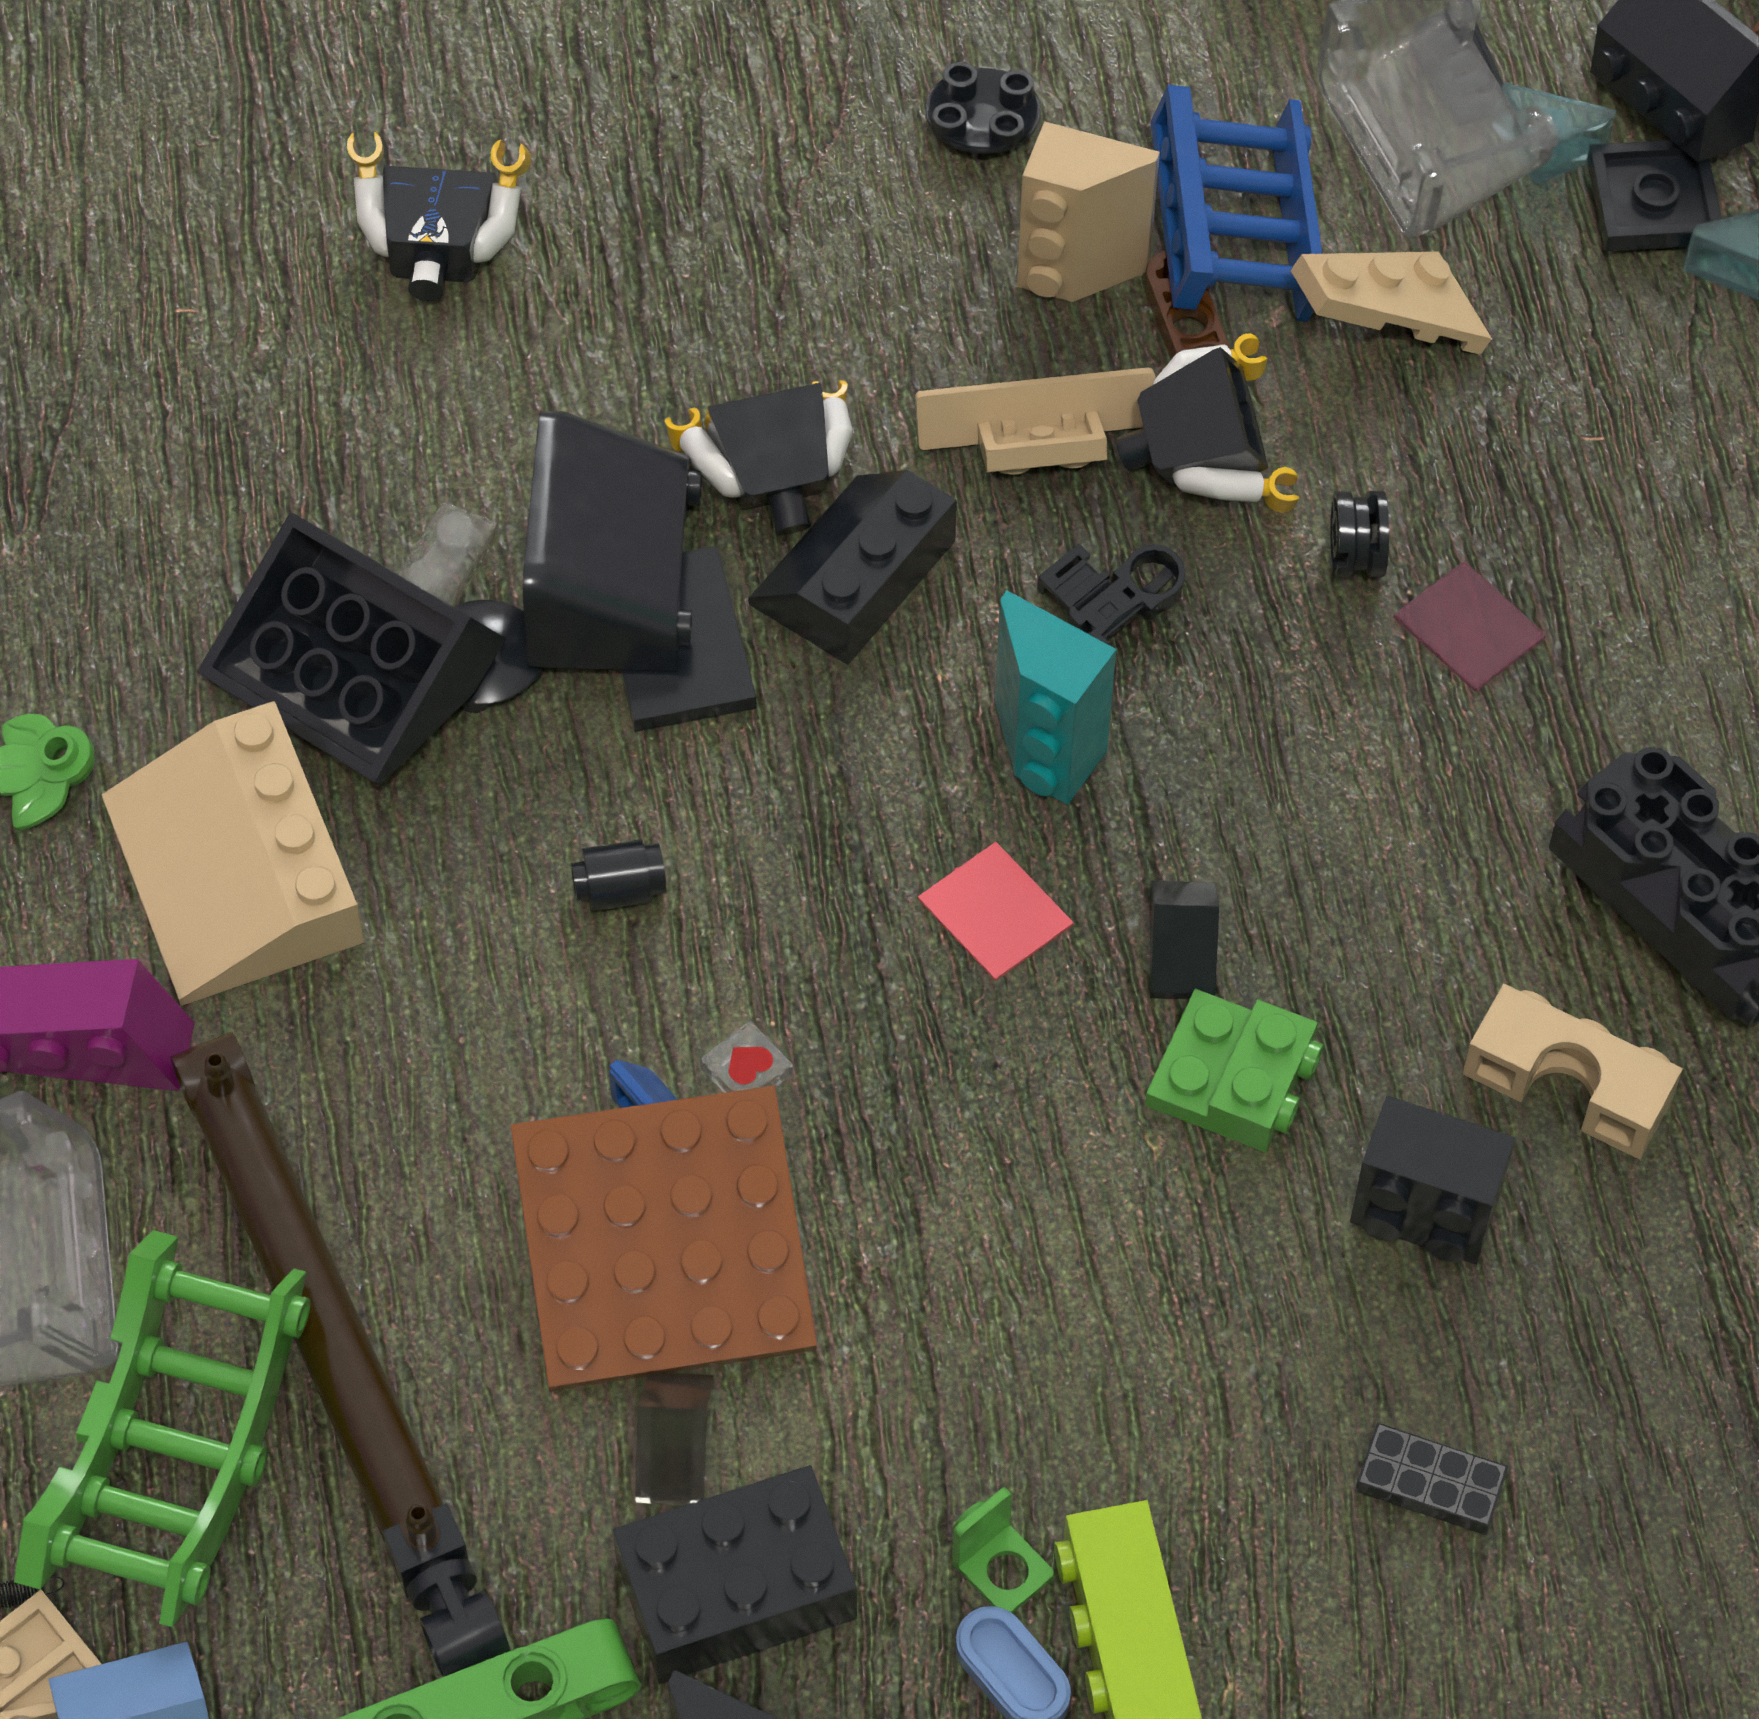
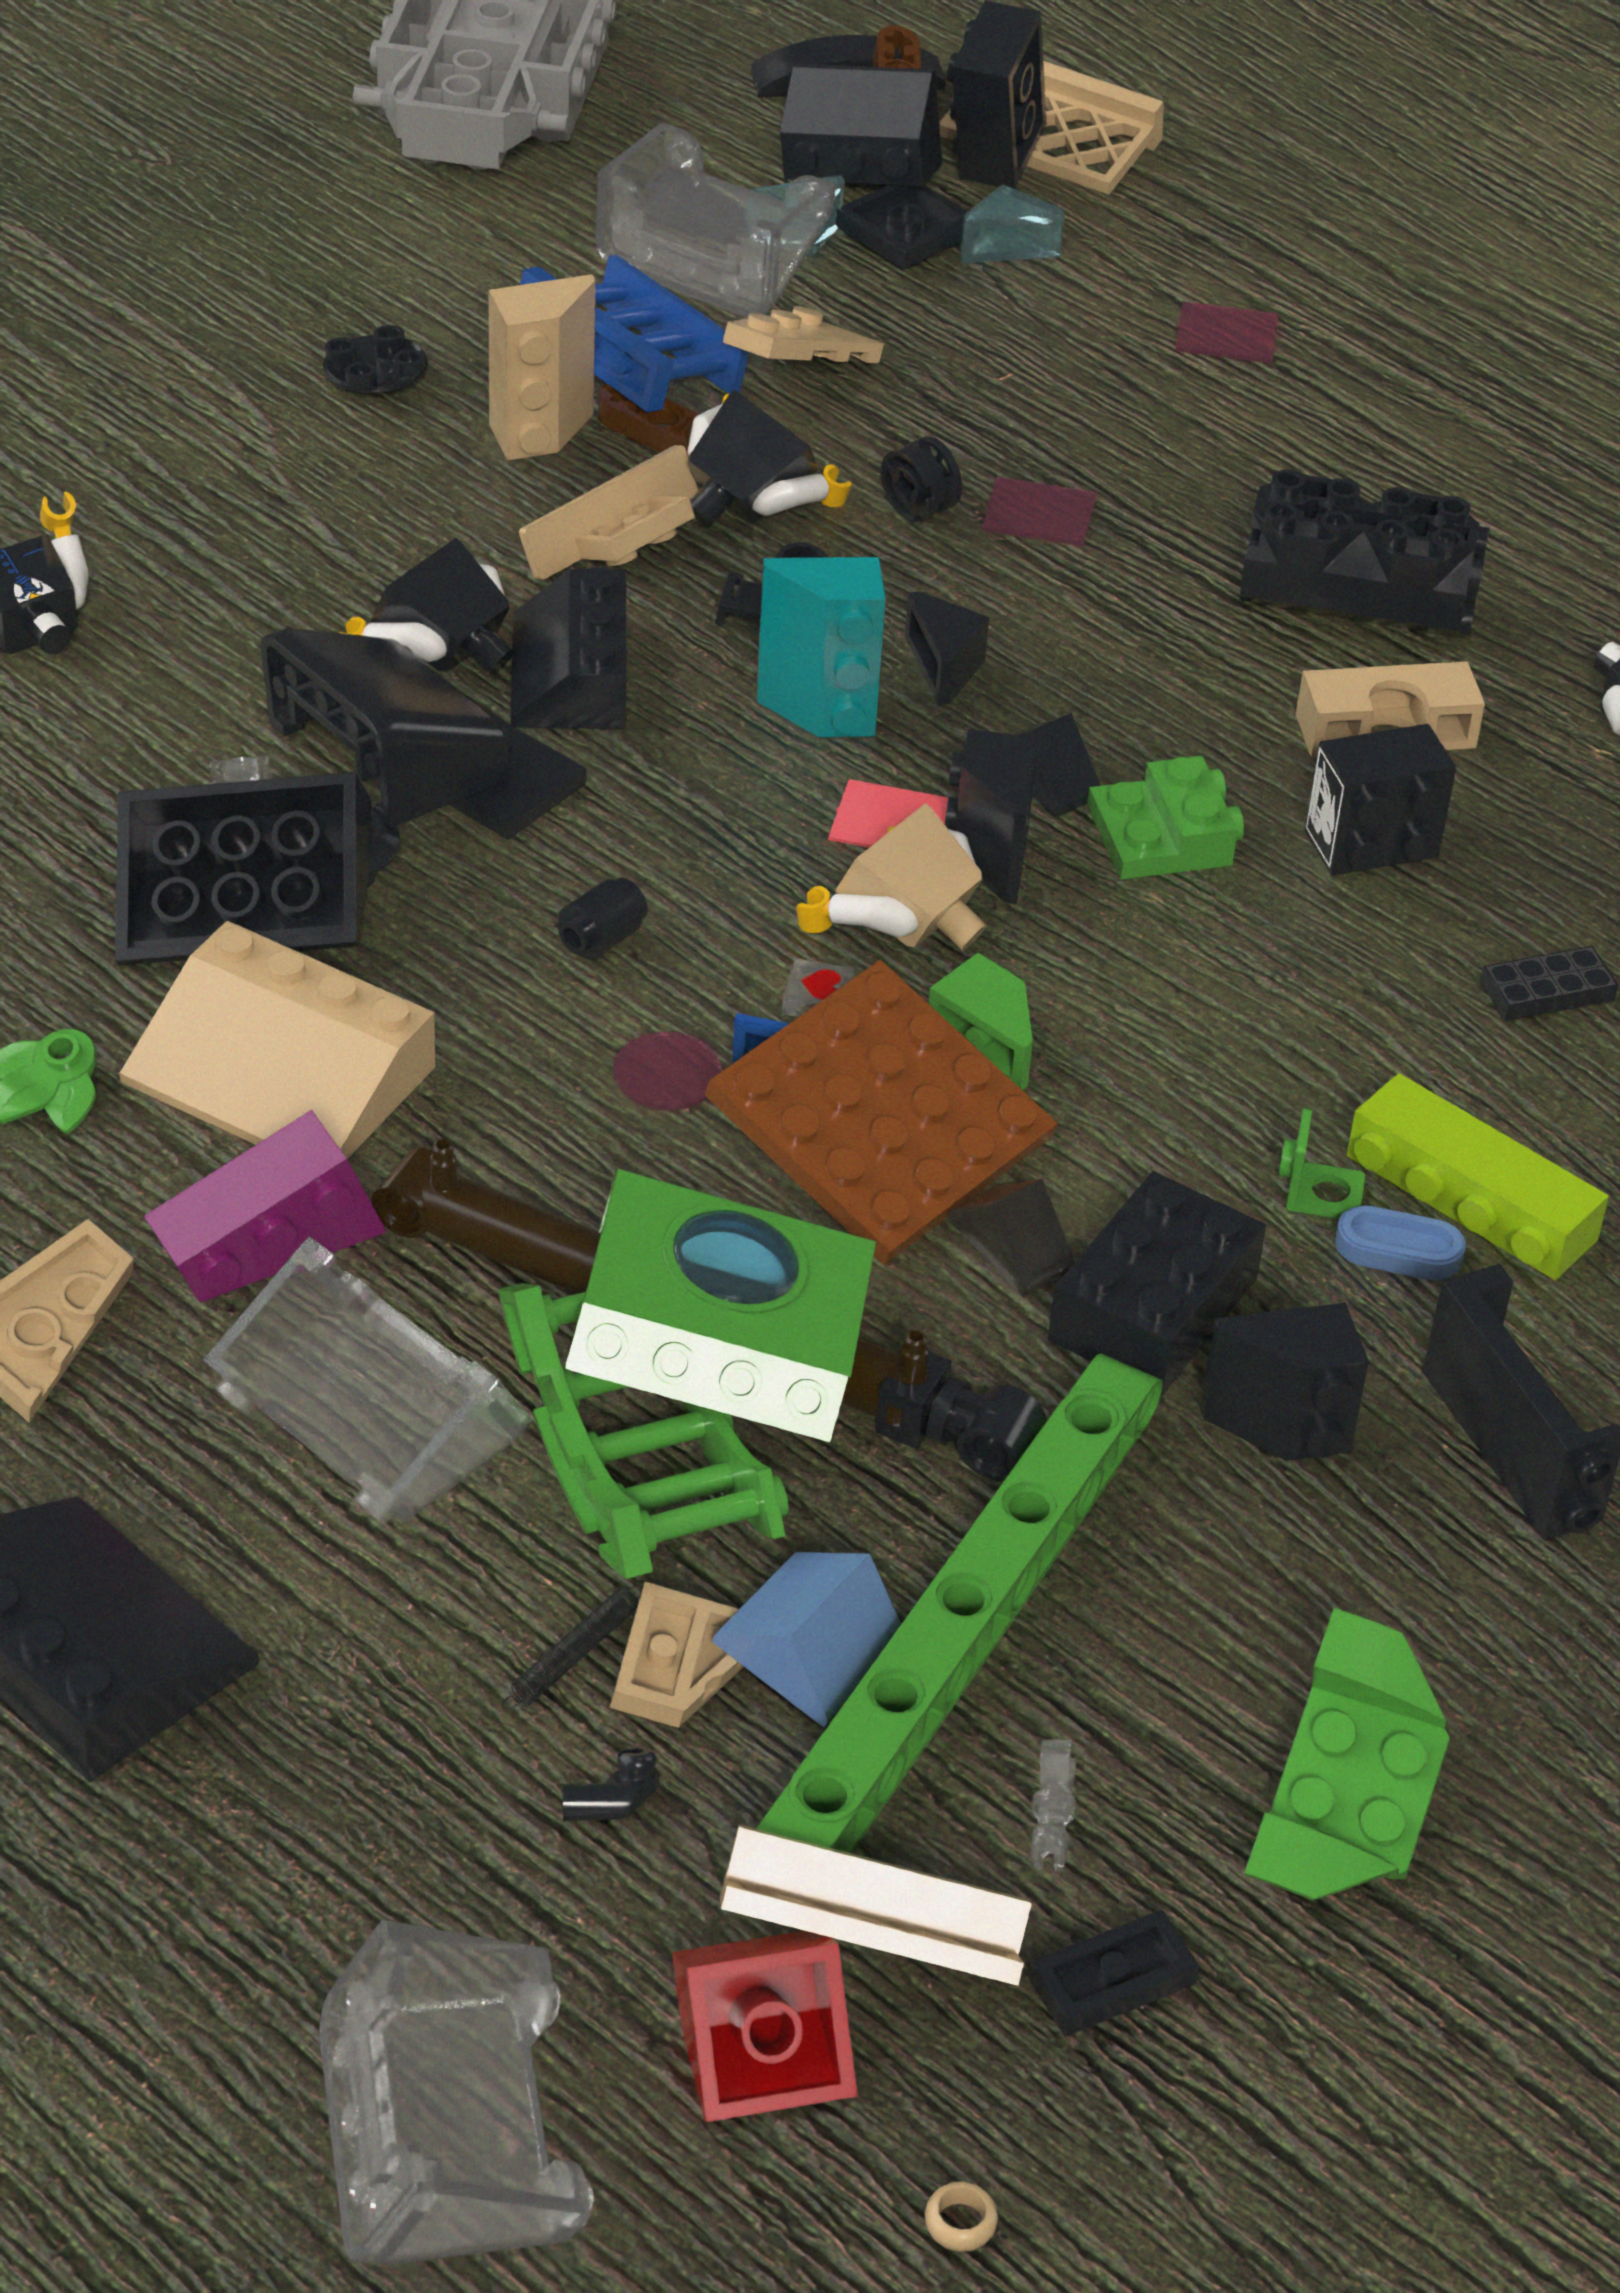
camera: 40 degrees left, 15 degrees down
none -> bright green panel [565,1169,876,1442]
none -> clear pink piece [614,1032,721,1111]
none -> tan torso [796,803,987,951]
none -> black slope [905,591,990,706]
none -> bright green slope [929,953,1033,1091]
none -> black slope [945,729,1039,904]

